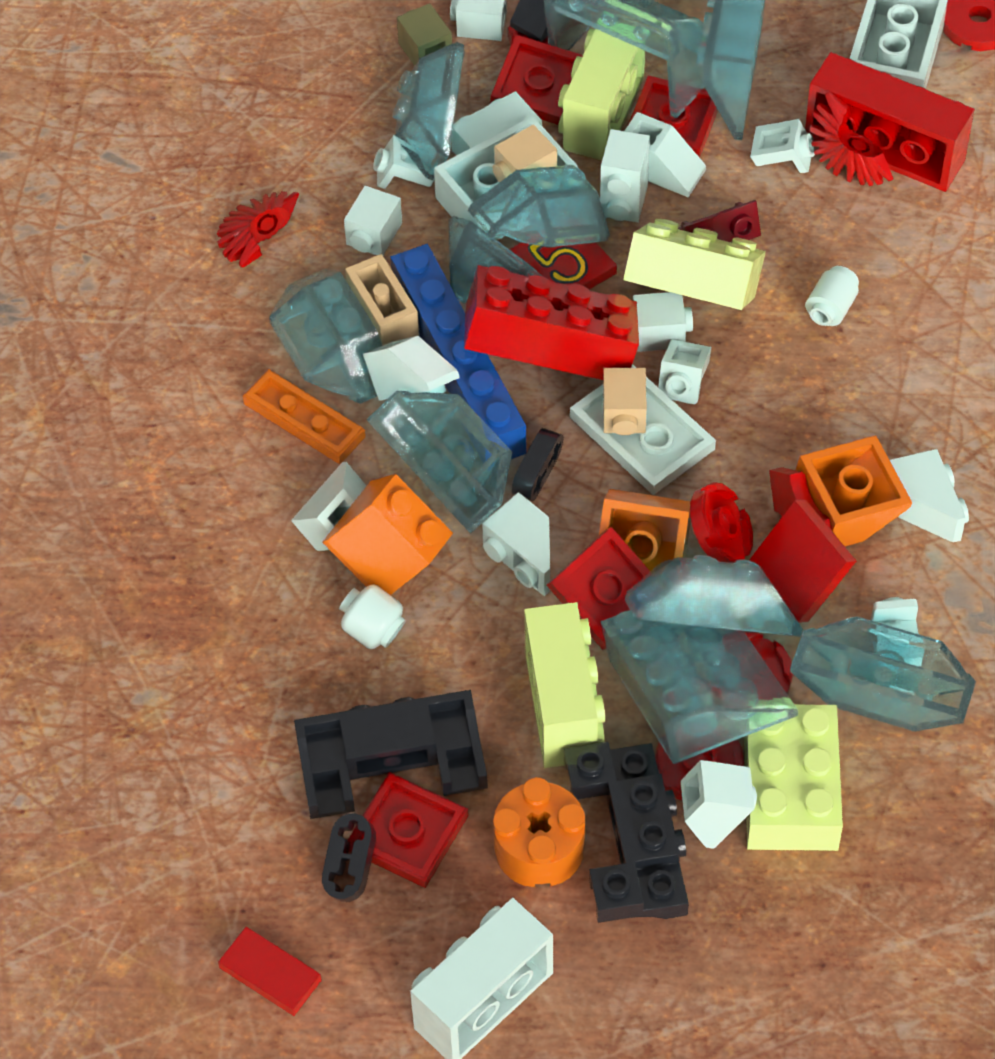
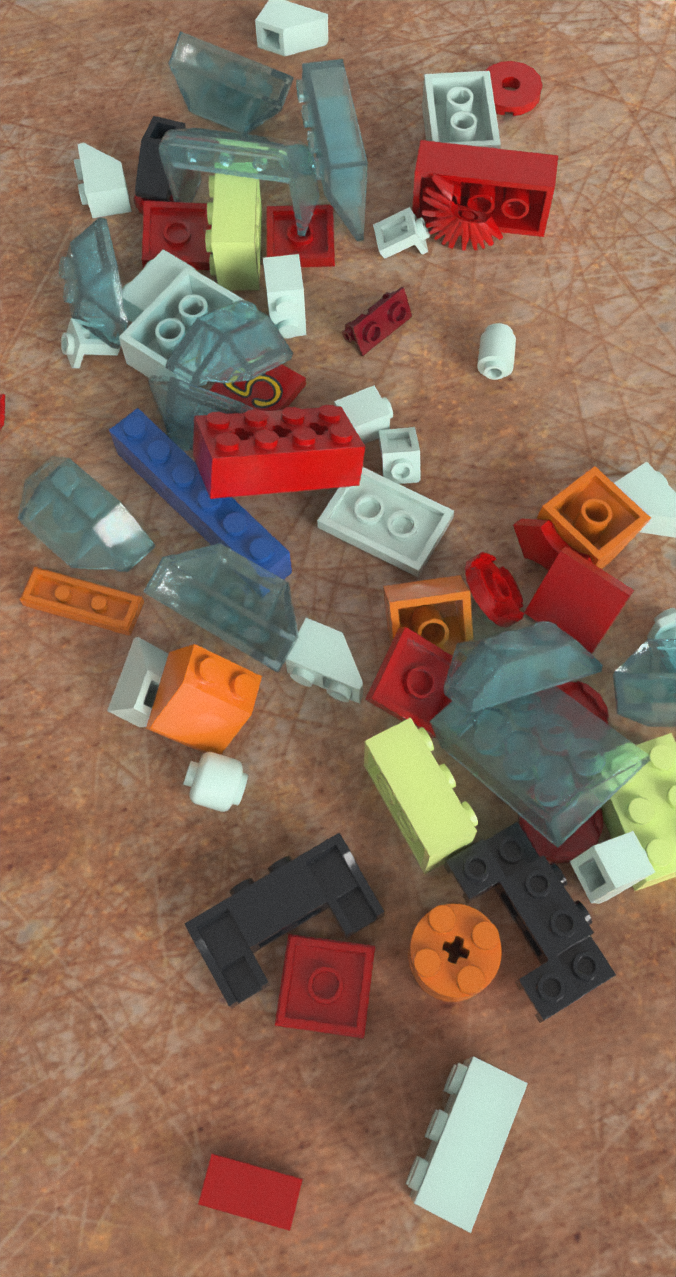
camera: 20 degrees left, 10 degrees up
black beam [322,813,376,902] -> none
light aqua brick [344,186,402,255] -> none
tan brick [345,254,419,347] -> none
light aqua slope [363,336,460,404] -> none
olive brick [397,3,453,73] -> none
tan brick [493,124,557,197] -> none
black beam [512,427,564,501] -> none
tan brick [603,368,647,435] -> none
yellowish green brick [623,219,766,310] -> none
light aqua slope [625,112,706,197] -> none

